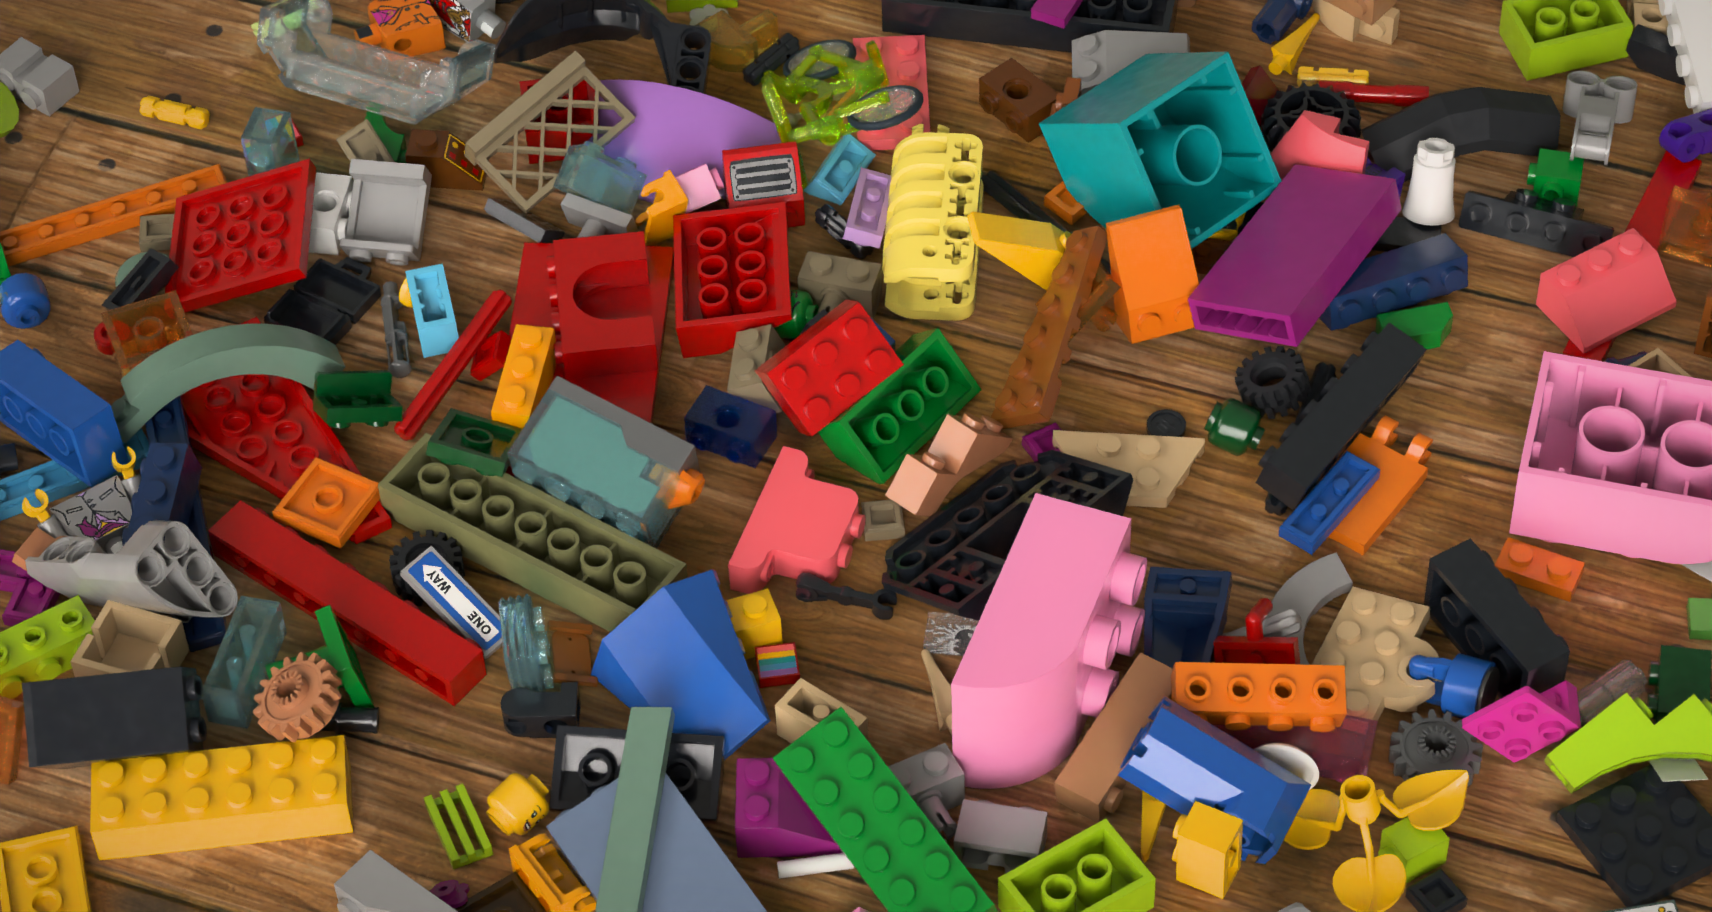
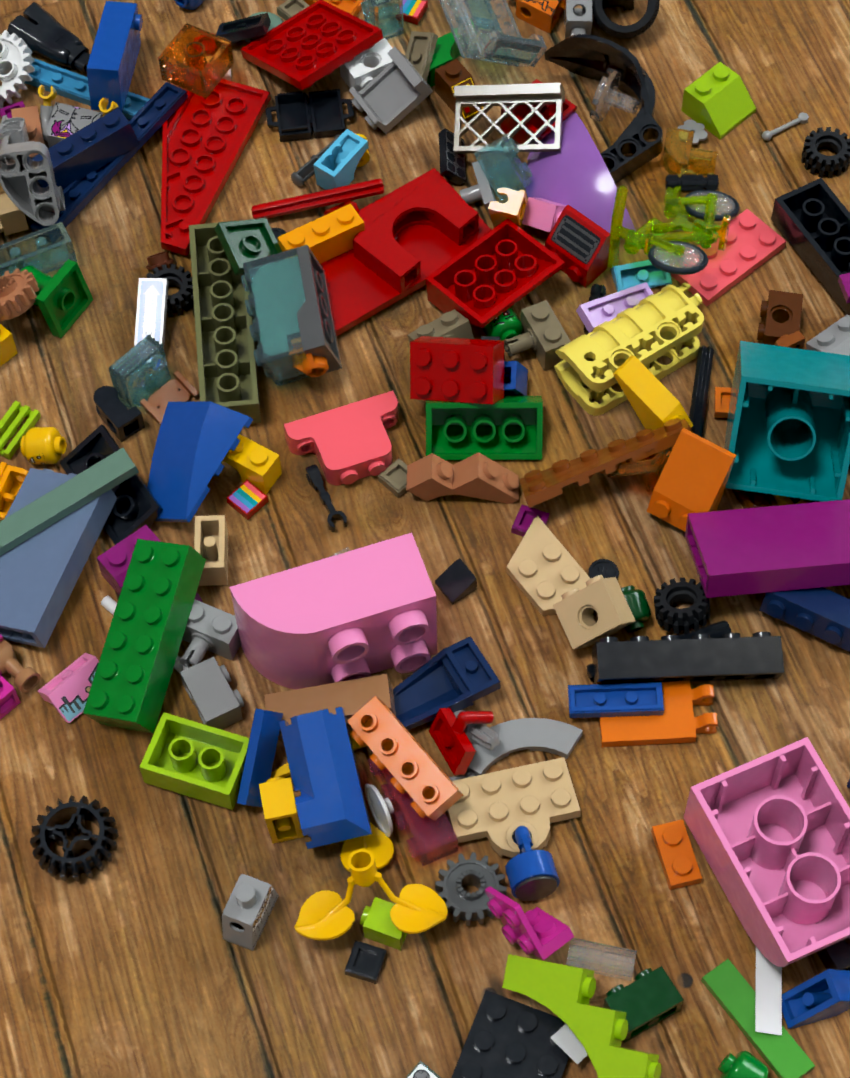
camera: 50 degrees right, 10 degrees up
sand green arch [111,324,346,444] -> none
red brick [208,500,487,707] -> none
orange tile [272,457,380,548] -> none
dark green bracket [313,370,403,428] -> none
black axle [320,702,379,735] -> none
clear blue brick [684,385,777,469] -> none
black slope [882,450,1133,621] -> none
green piece [1375,302,1453,349] -> none
black brick [1424,538,1570,699] -> none
none -> copper plate [146,251,174,271]
none -> blue tile [237,708,283,807]
none -> tan brick [553,575,636,650]
none -> clear tile [590,68,641,122]

